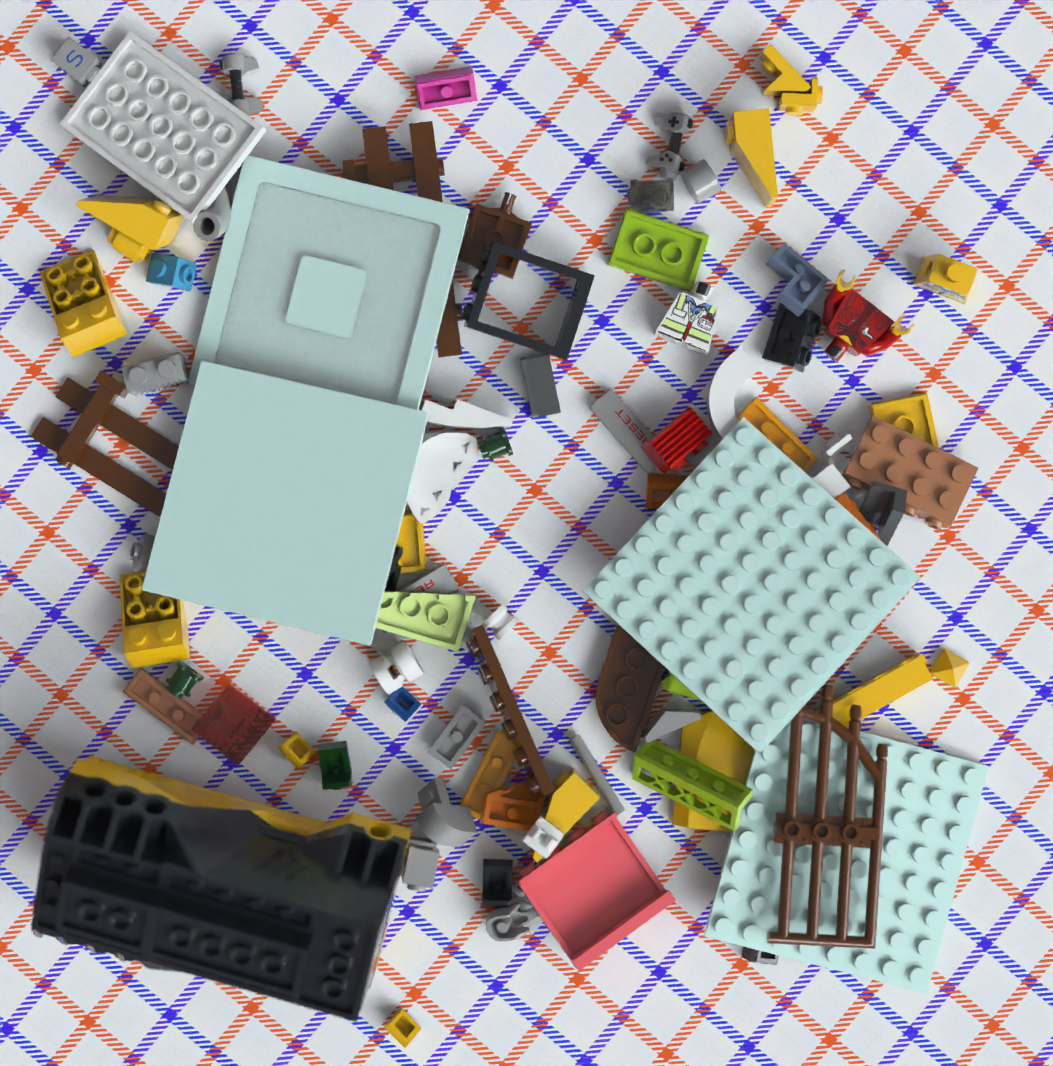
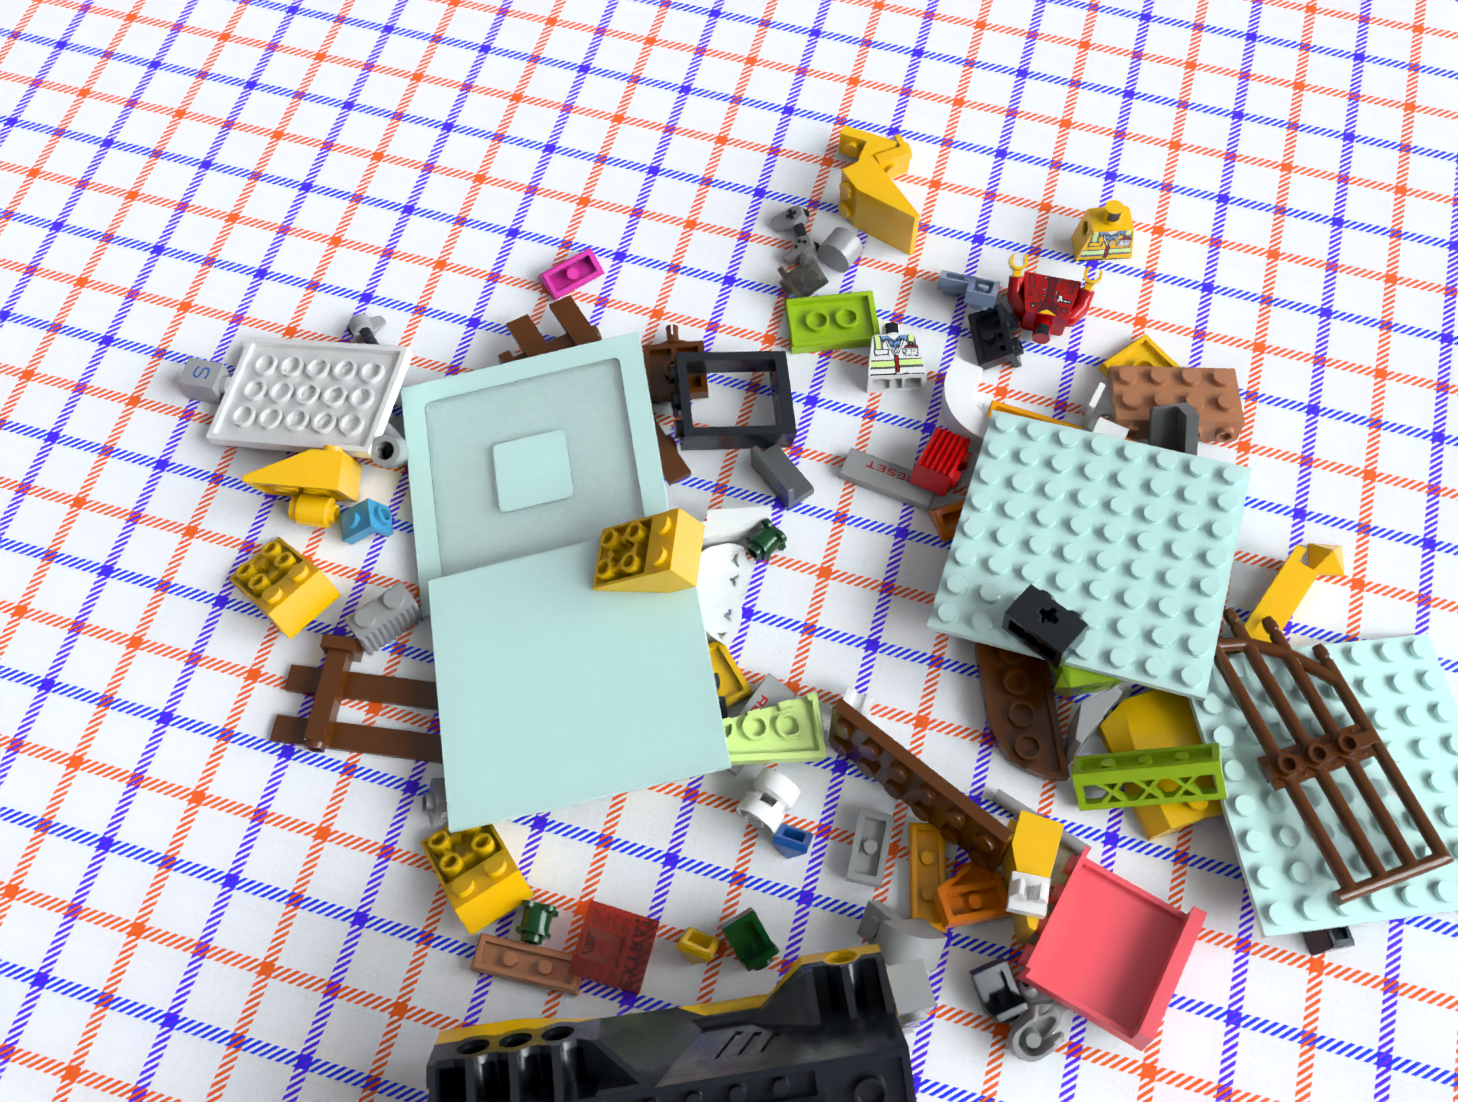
camera: 20 degrees left, 25 degrees down
none -> yellow slope [592,508,705,593]
none -> black brick [1002,584,1088,669]

